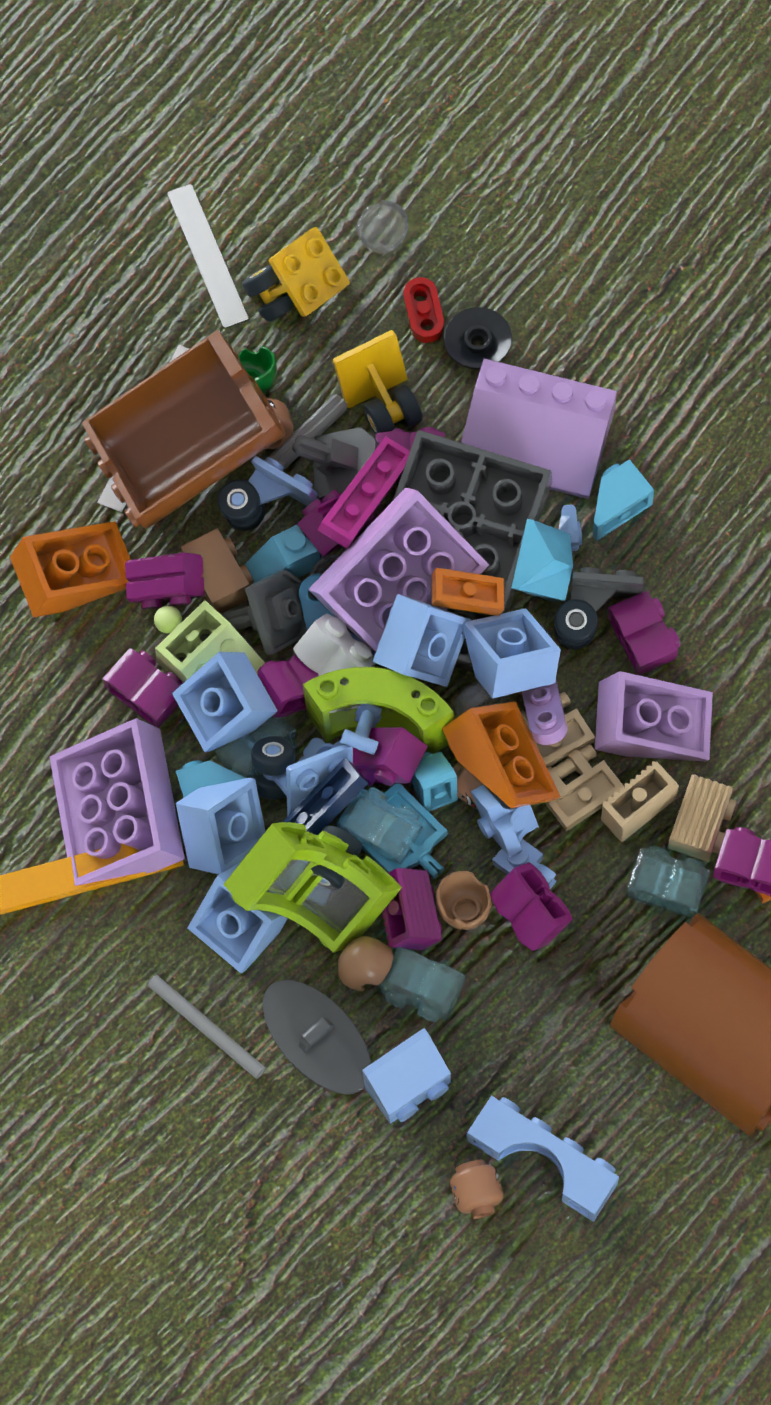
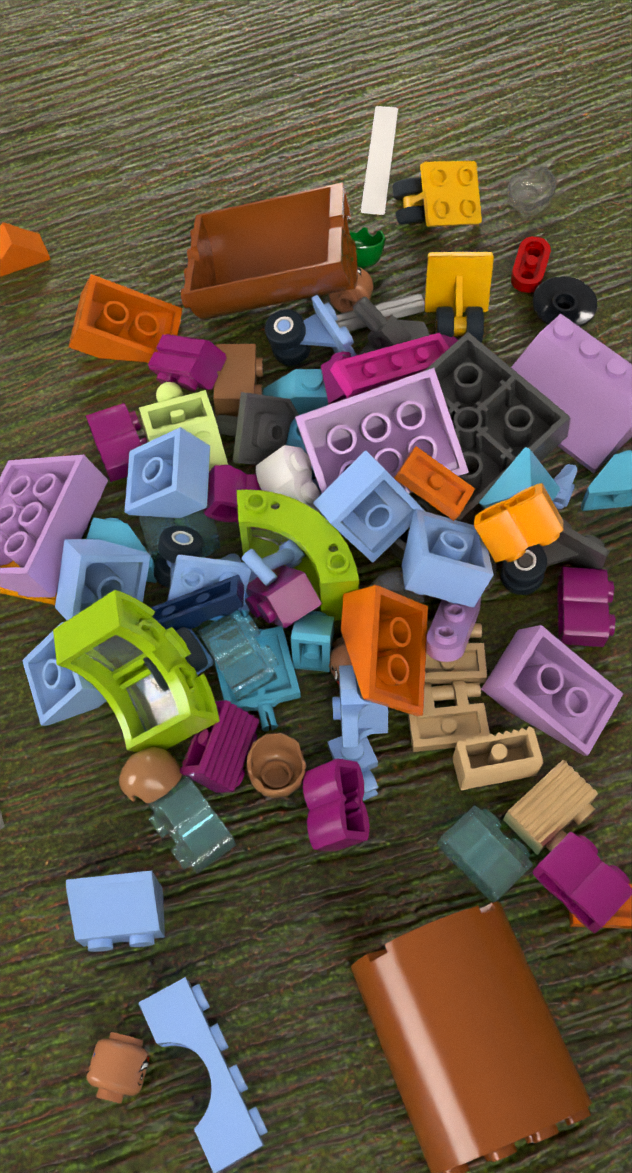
camera: 25 degrees right, 5 degrees down
dark grey shield [263,980,371,1094] -> none
none -> light orange brick [474,483,564,562]

